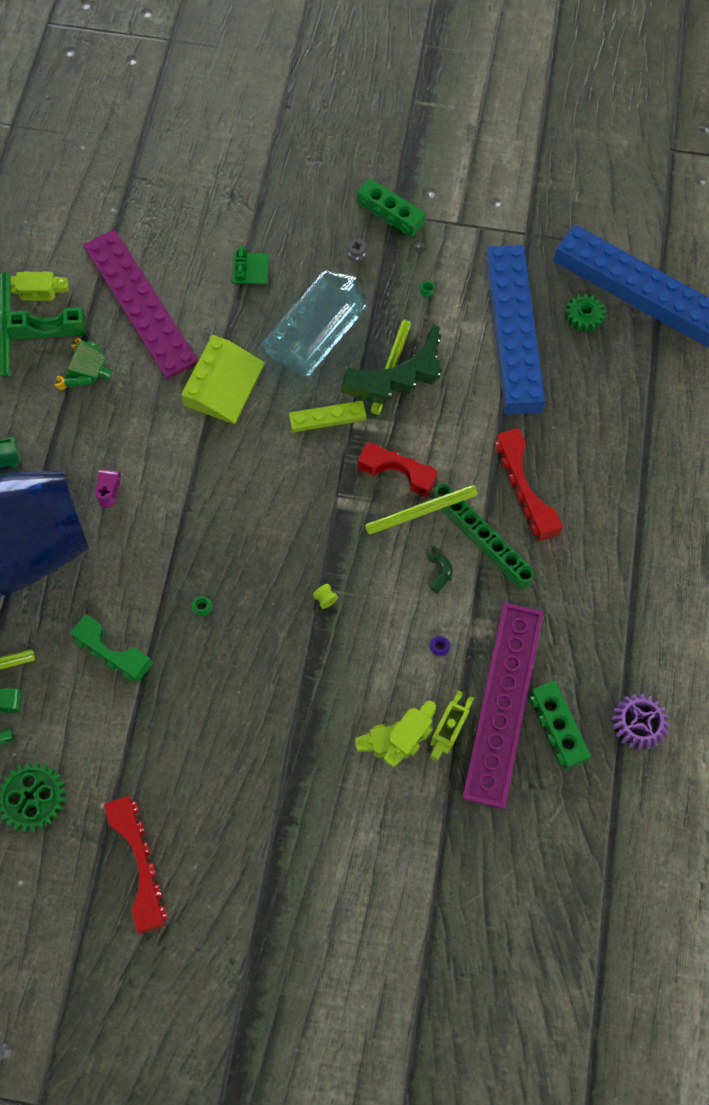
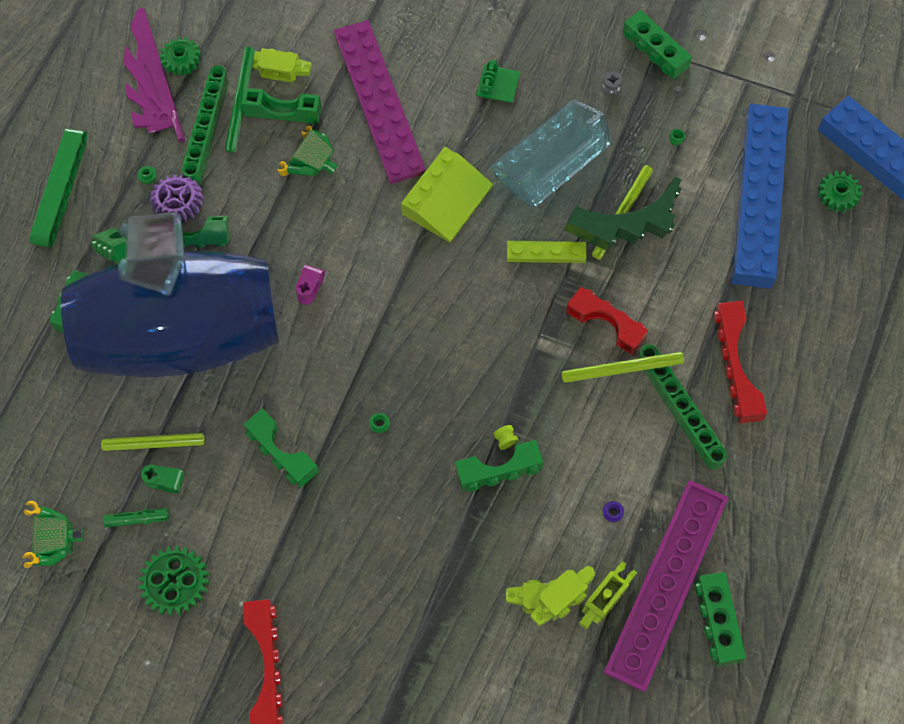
camera: 15 degrees right, 0 degrees up
dark green piece [426,547,453,594] -> none
medium lavender gear [612,694,670,750] -> none
none -> green arch [455,440,543,492]

